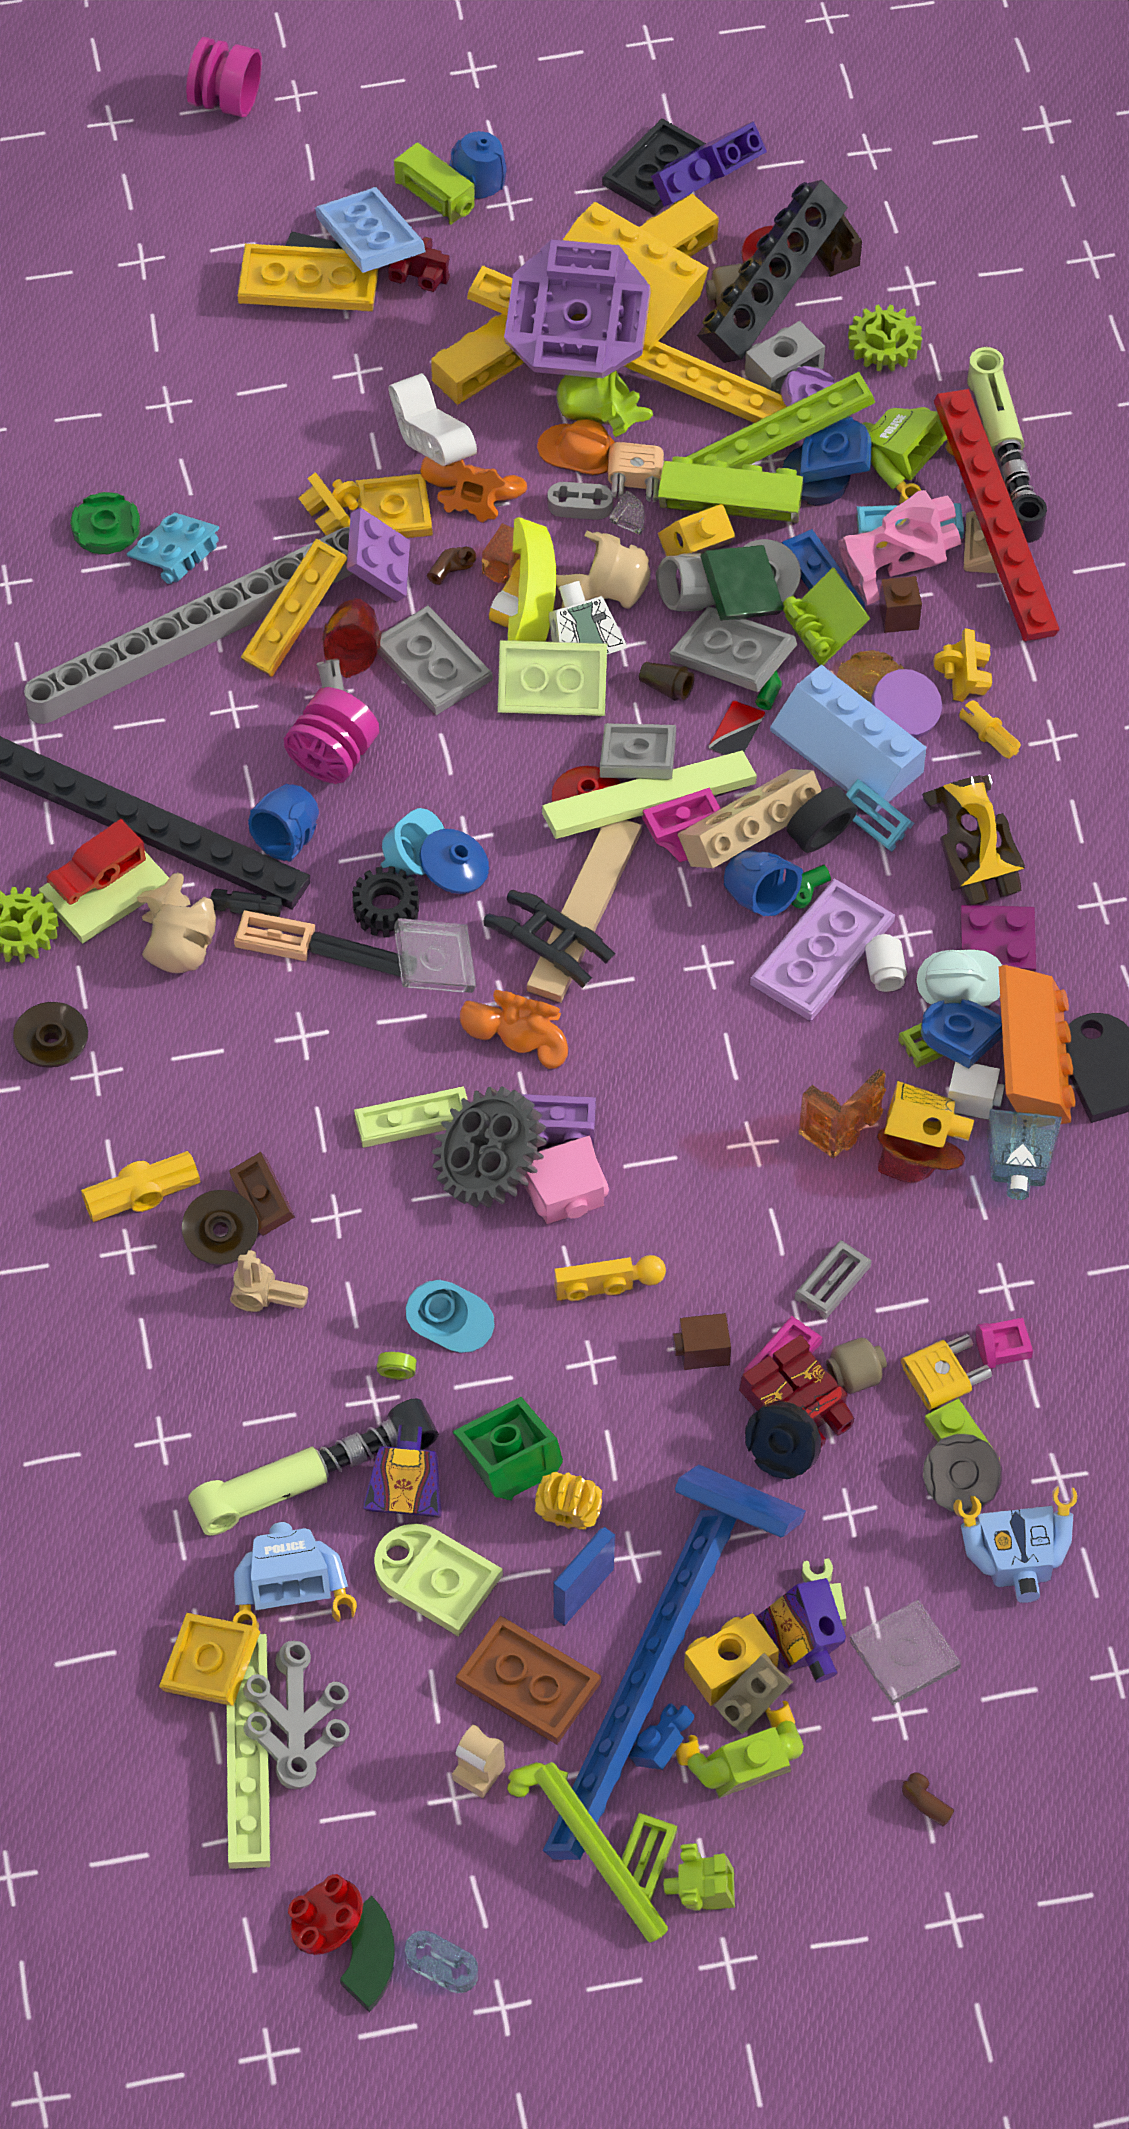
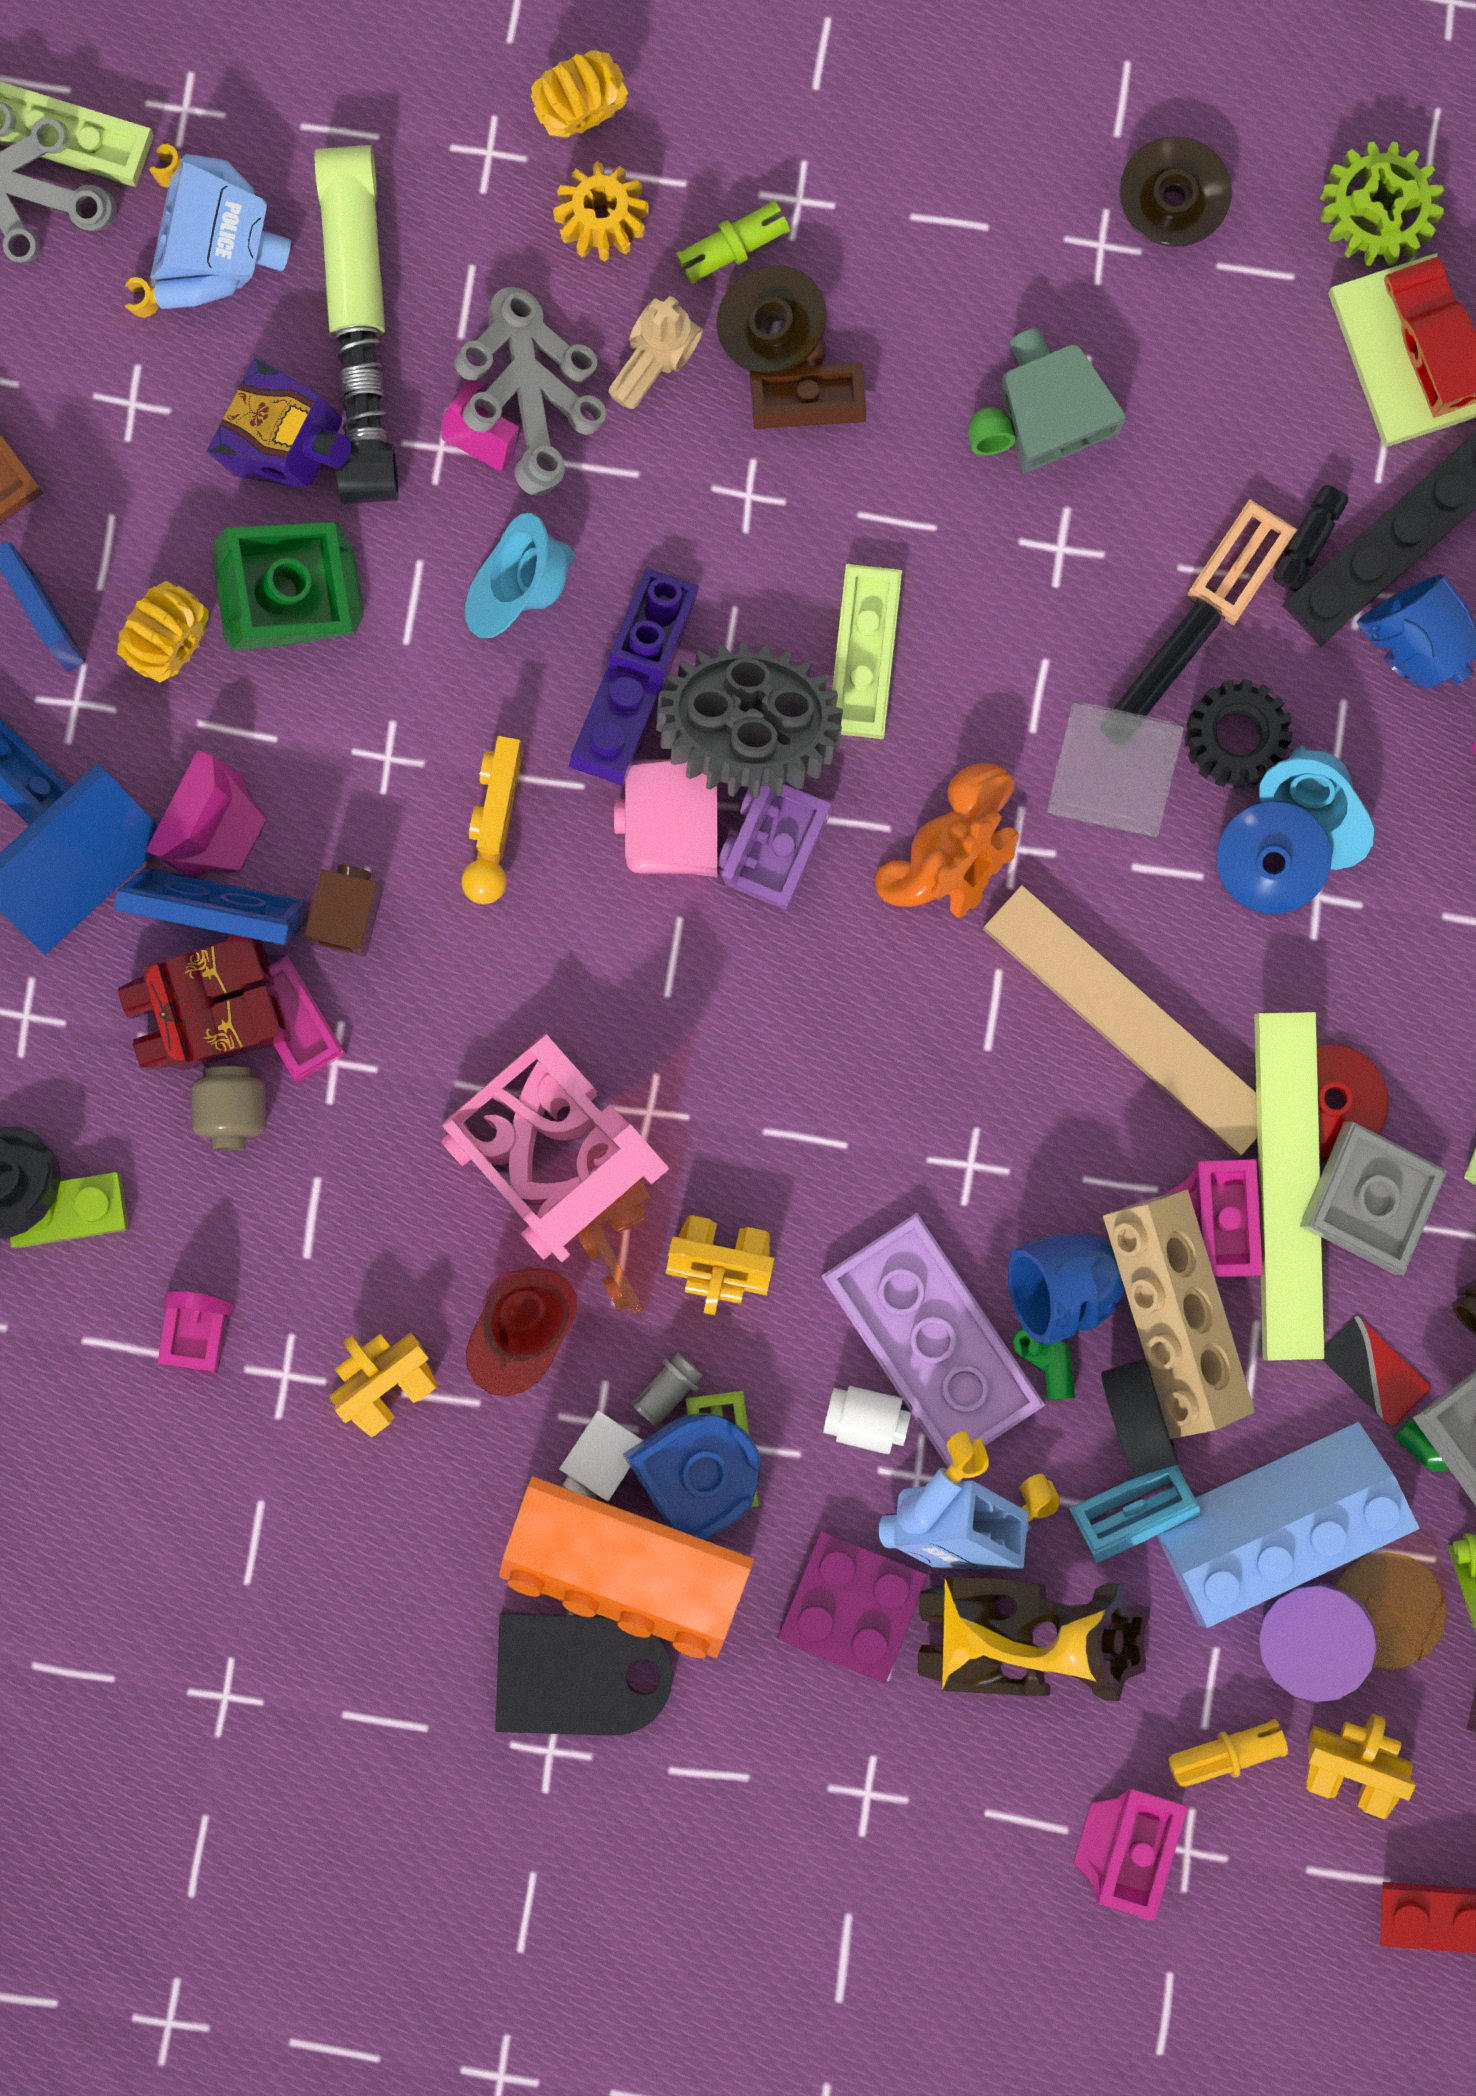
camera: 110 degrees right, 25 degrees up
yellow piece [81,1151,200,1222] -> none
tan piece [137,873,216,974] -> none
yellow tile [159,1613,260,1706] -> none
yellowish green tile [374,1524,503,1637] -> none
lime tile [376,1352,417,1380] -> none
black piece [483,890,616,988] -> none
black tile [745,1401,821,1479] -> none
light grey tile [795,1240,872,1320] -> none
yellow torso [884,1081,974,1147] -> none
yellow piece [901,1334,992,1410] -> none
light aqua piece [916,950,1002,1007] -> none
clear light blue torso [987,1109,1062,1200] -> none
none -> blue tile [114,867,309,945]
none -> dark pink slope [146,750,267,877]
none -> yellow hips [329,1332,438,1437]
none -> bright pink fence [440,1034,670,1262]
none -> dark pink tile [441,380,519,473]
none -> light grey plant [454,287,607,496]
none -> yellow gear [530,50,628,138]
none -> yellow gear [553,161,649,262]
none -> dark purple slope [569,568,699,786]
none -> light grey pin [631,1352,704,1428]
none -> yellow hips [666,1215,775,1316]
none -> lime pin [675,199,790,285]
none -> light blue torso [879,1431,1060,1569]
none -> bright green hinge [968,407,1016,455]
none -> sand green torso [1000,328,1126,474]
none -> dark pink slope [1073,1788,1188,1921]

